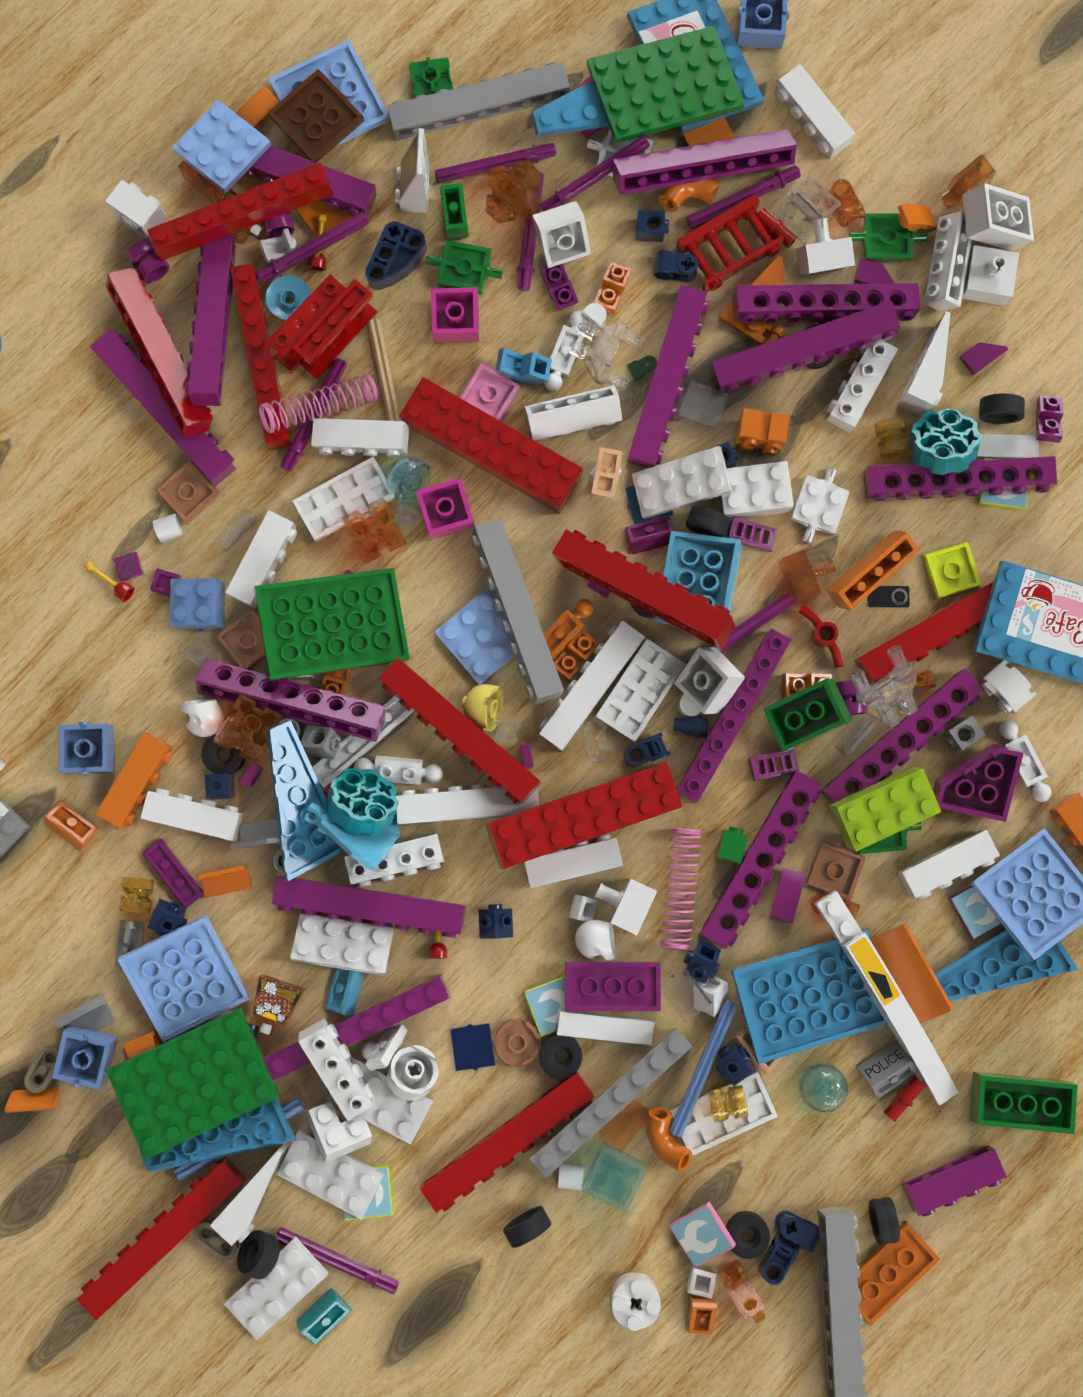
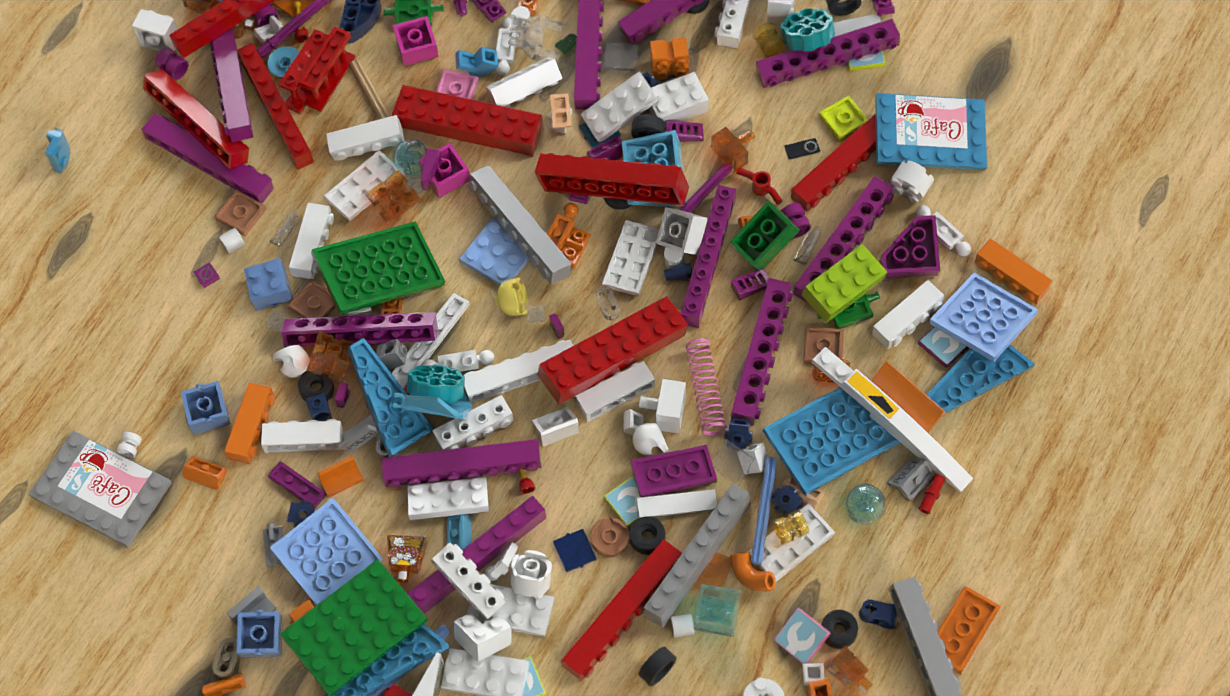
camera: 10 degrees left, 20 degrees down
red hinge [84,562,135,603] -> none
clear yellow wheel [119,877,155,913] -> none
magenta tile [150,568,181,597] -> none
bright pink piece [259,373,378,433] -> none
magenta axle [281,358,347,472] -> none
red brick [379,657,541,805] -> none
dark blue brick [478,904,513,939] -> none
white brick [538,620,645,752] -> none
dark blue piece [623,732,671,768] -> none
green brick [715,826,748,864] -> none
dark blue piece [759,1233,800,1285] -> none
magenta slope [770,868,806,923] -> none
white plate [790,467,850,544] -> none
orange brick [826,531,919,610] -> none
clear connector [850,645,918,727] -> none
black tyre [869,1197,900,1245] -> none
clear orange hinge [878,669,936,698] -> none
magenta brick [902,1145,1007,1216] -> none
light grey brick [943,716,985,752] -> none
green brick [970,1072,1078,1134] -> none
none -> magenta slope [420,149,442,190]
none -> white slope [532,406,579,447]

